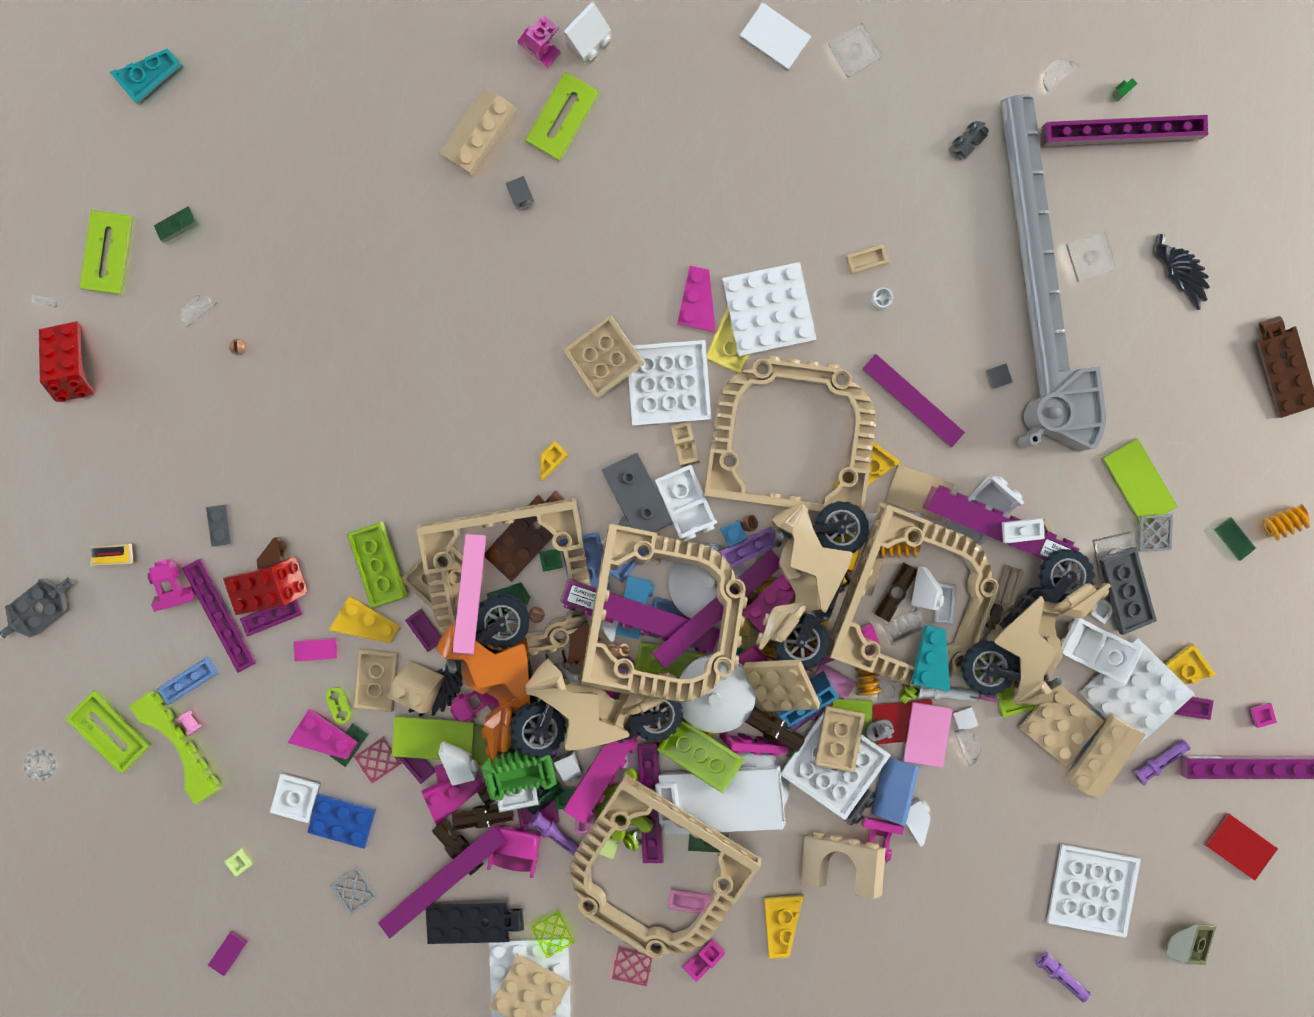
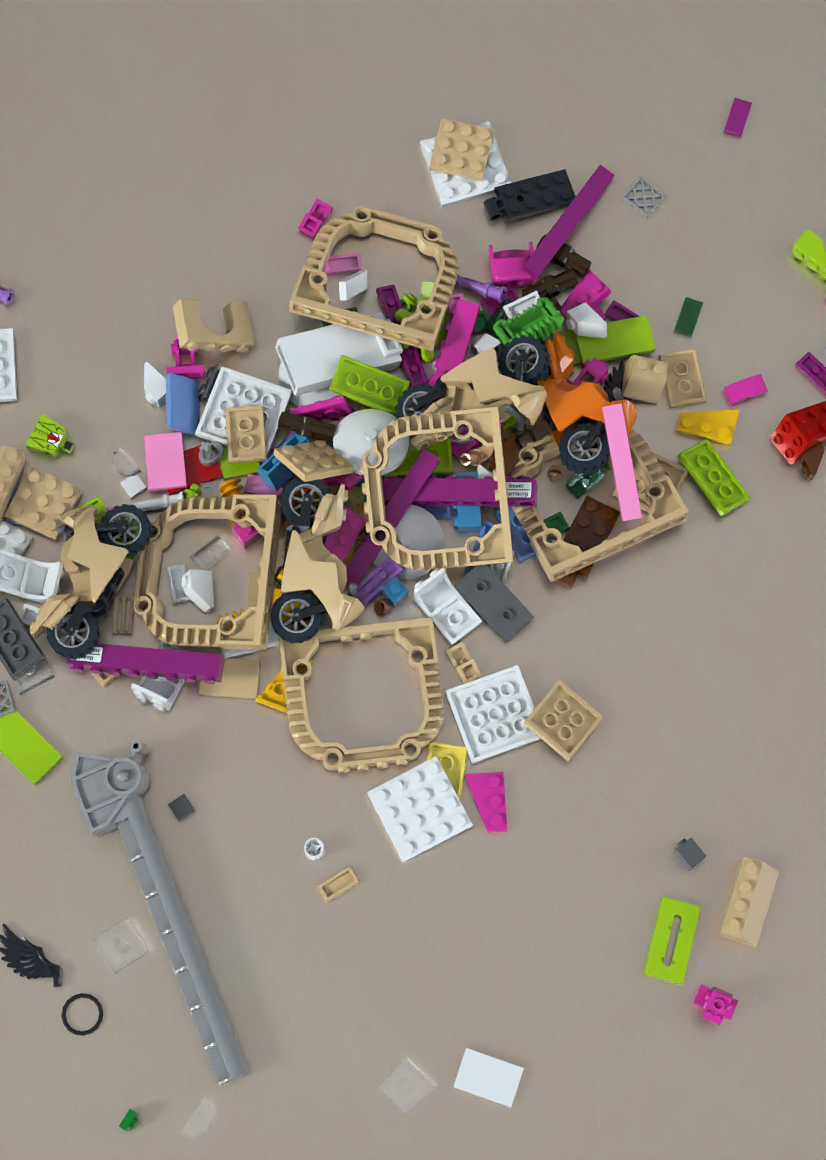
camera: 160 degrees right, 15 degrees down
yellowish green tile [224,849,252,877] -> none
magenta tile [240,599,303,637] -> none
white plate [270,773,320,823] -> none
dark pink wing [287,709,358,759] -> none
blue plate [307,793,376,849] -> none
lime beam [325,687,352,724] -> none
clear pink window [354,737,402,783] -> none
magenta tile [405,608,442,652] -> none
clear neon green window [530,910,576,958] -> none
yellow tile [540,441,568,481] -> none
white slope [564,2,612,63] -> none
clear pink window [612,946,652,986] -> none
yellow wing [764,894,804,959] -> none
magenta tile [862,354,965,447] -> none
dark brown piece [874,562,917,622] -> none
teal wing [911,625,950,691] -> none
dark grey hinge [949,121,989,160] -> none
dark brown piece [985,604,1003,629] -> none
white plate [1002,518,1045,543] -> none
magenta brick [1042,115,1208,147] -> none
none -> lime torso [25,414,75,458]
none -> black piece [61,993,103,1036]
none -> white tile [339,270,368,300]

